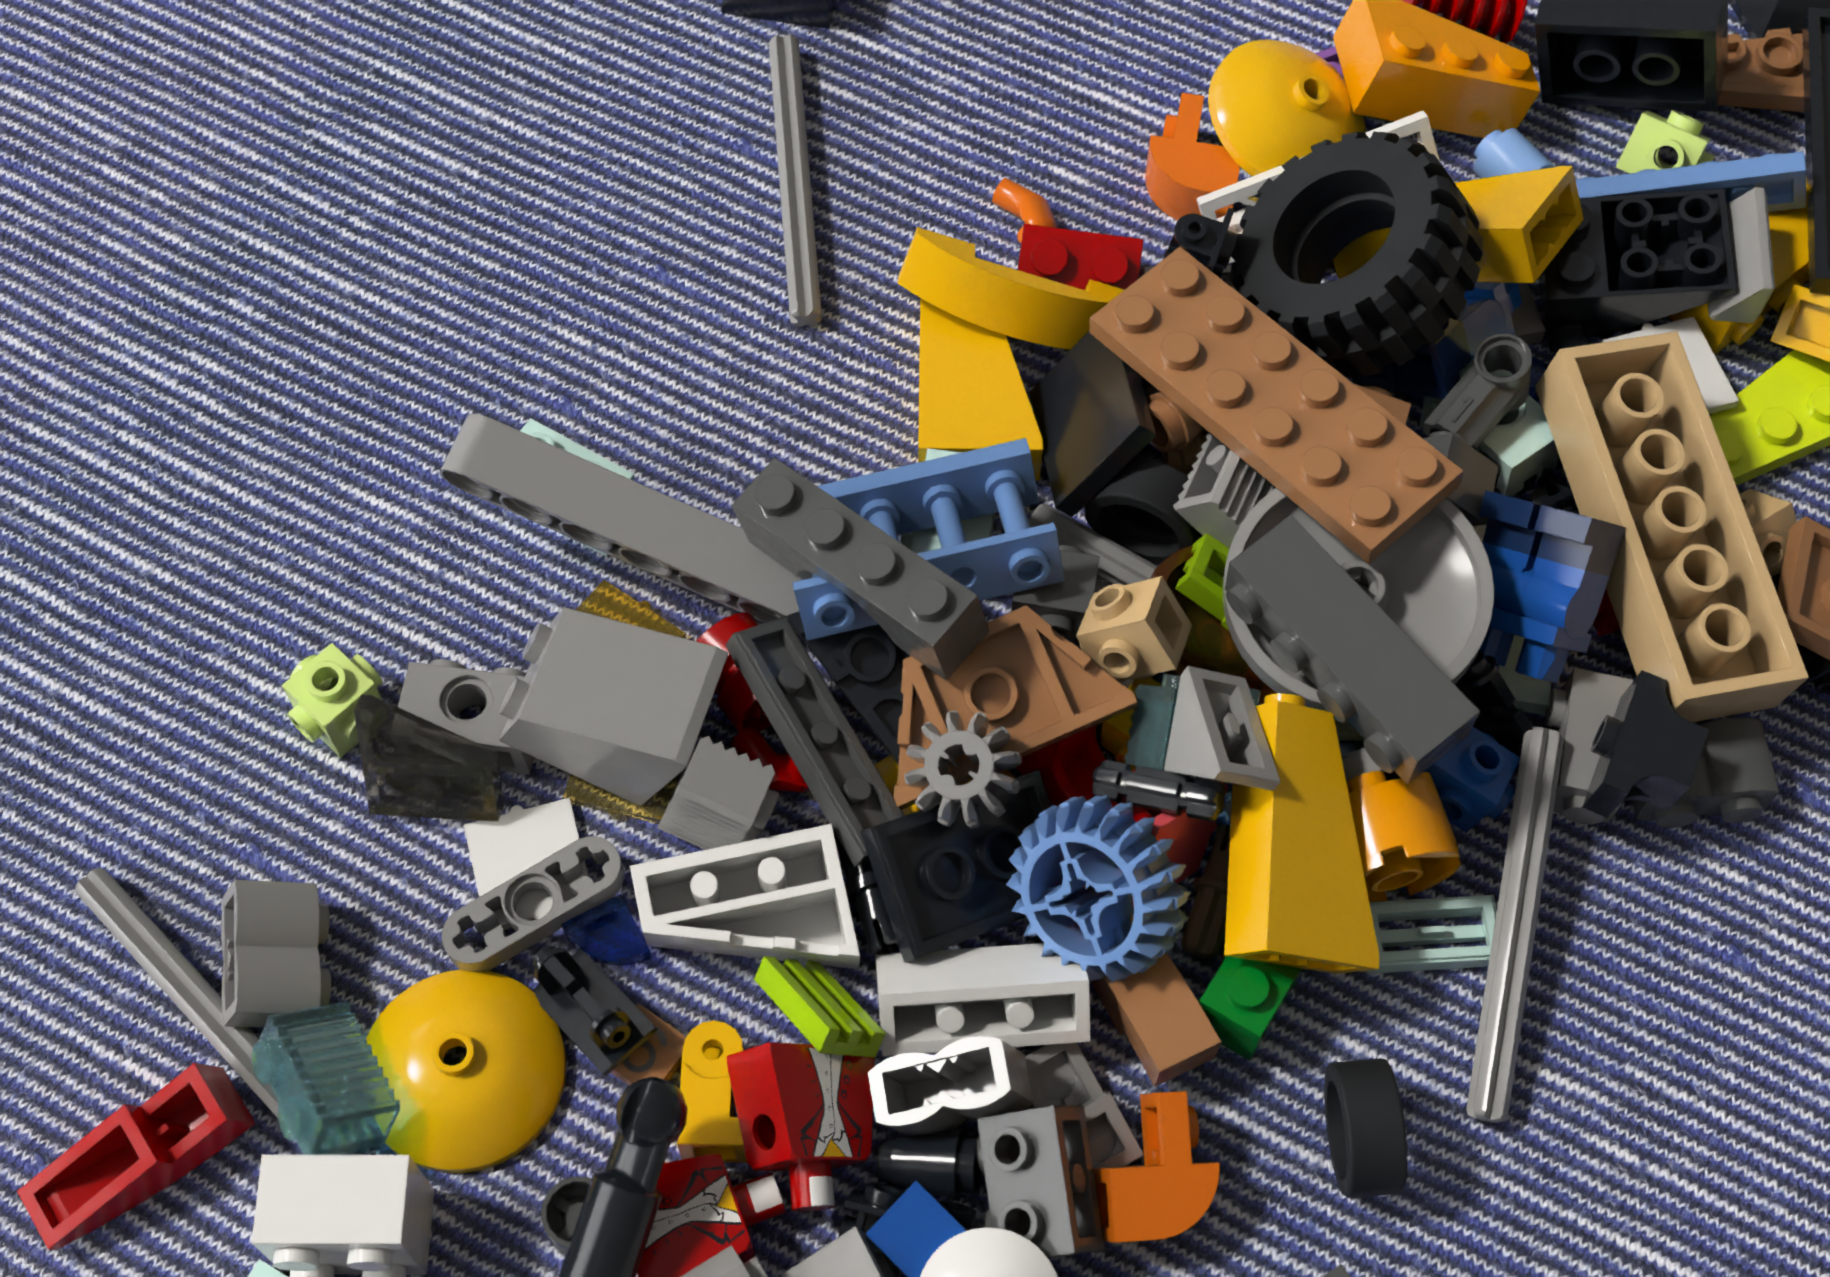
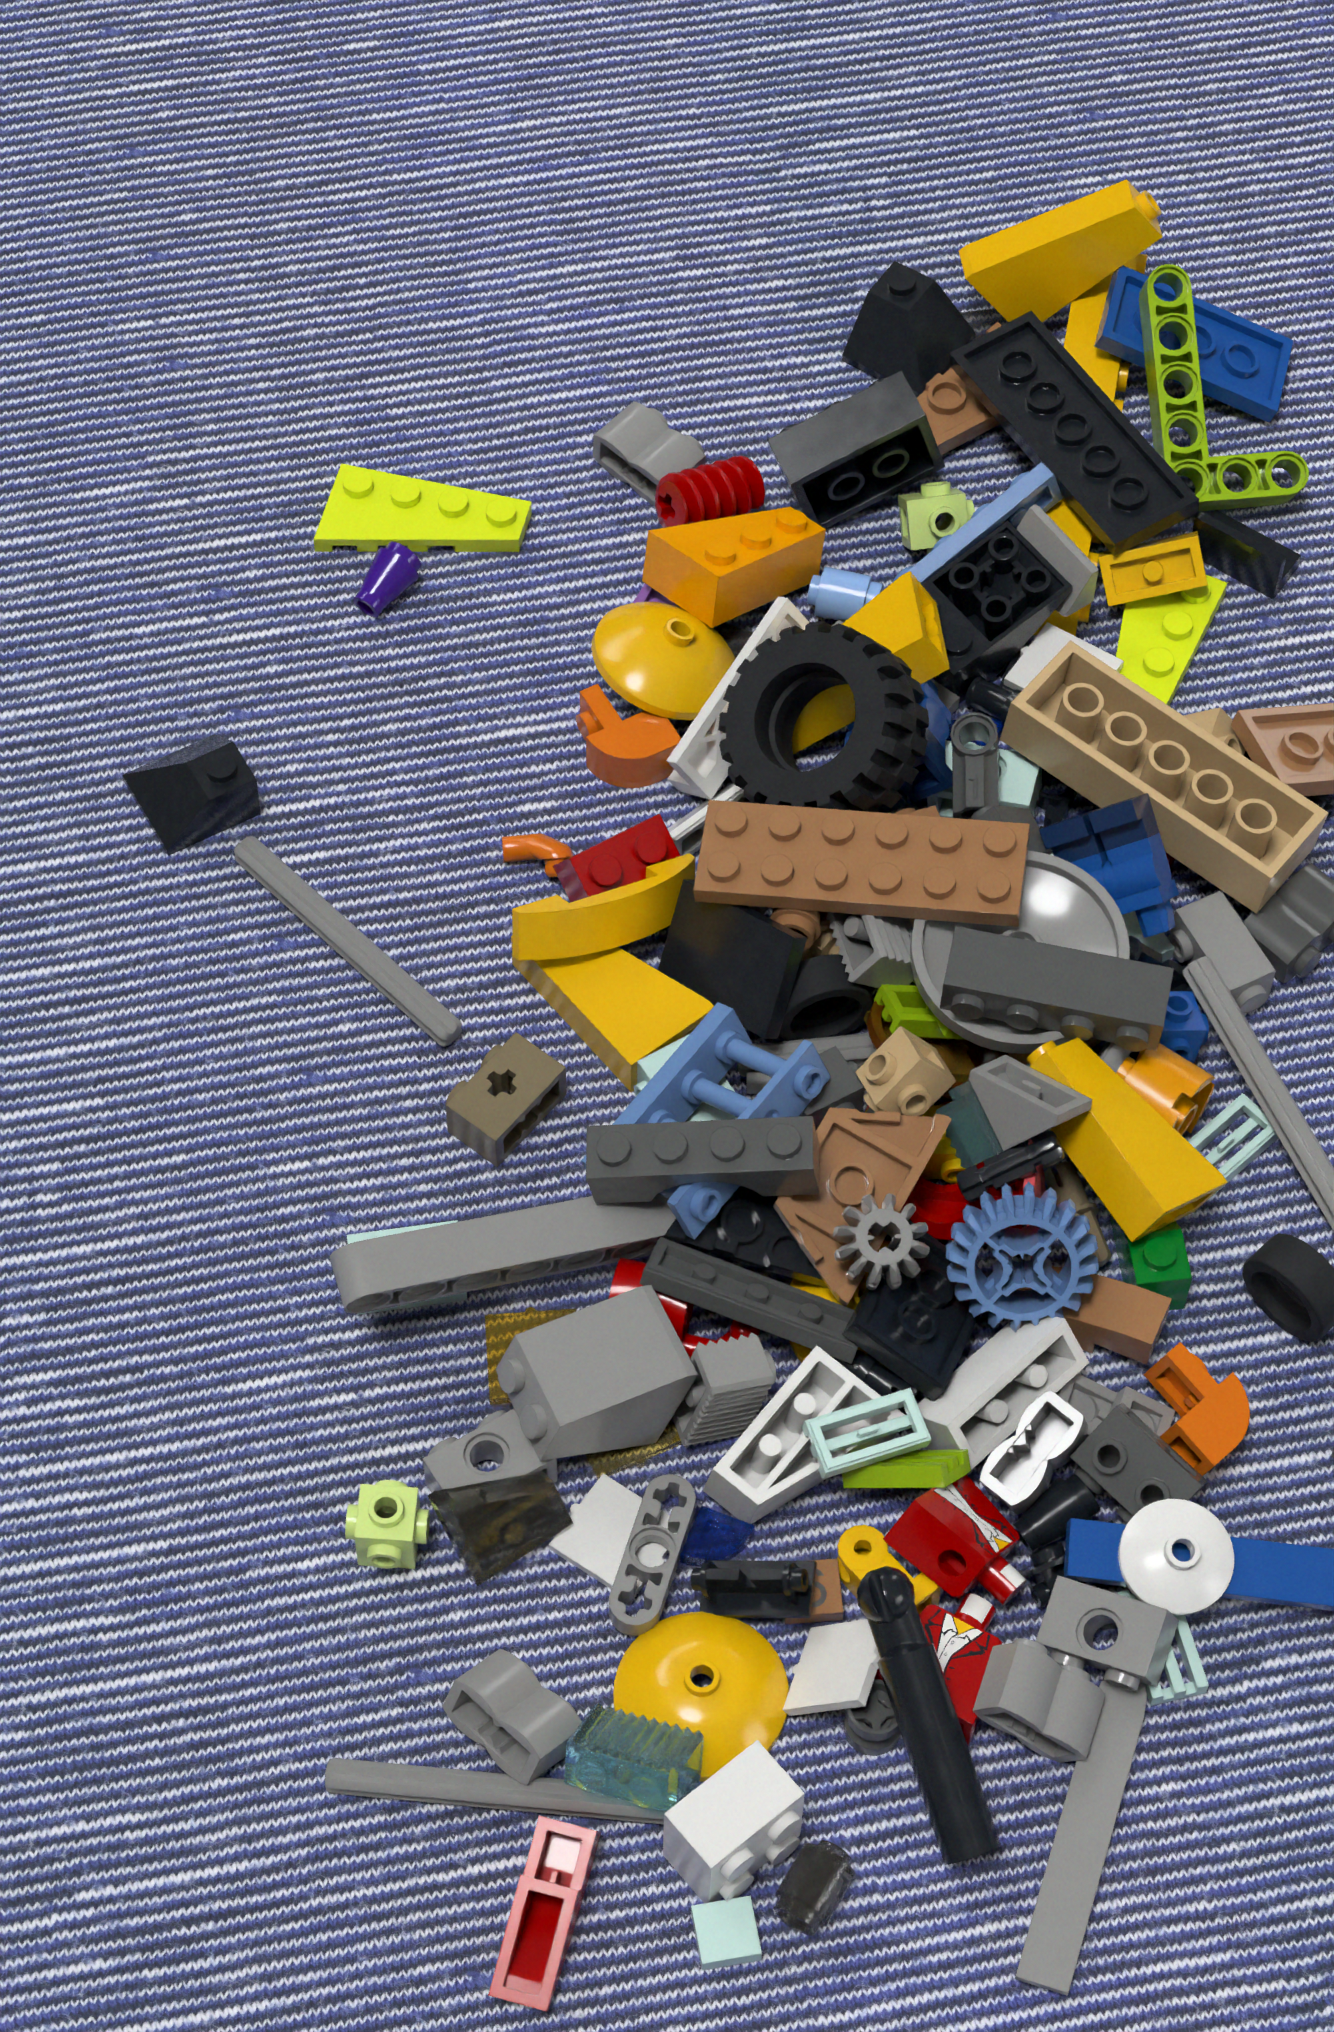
camera: 40 degrees left, 5 degrees down
black hinge [1163,208,1239,278] -> none
black brick [1582,670,1709,818] -> none
none -> dark tan brick [445,1032,567,1167]
none -> white piece [783,1619,880,1716]
none -> light aqua tile [802,1388,932,1480]

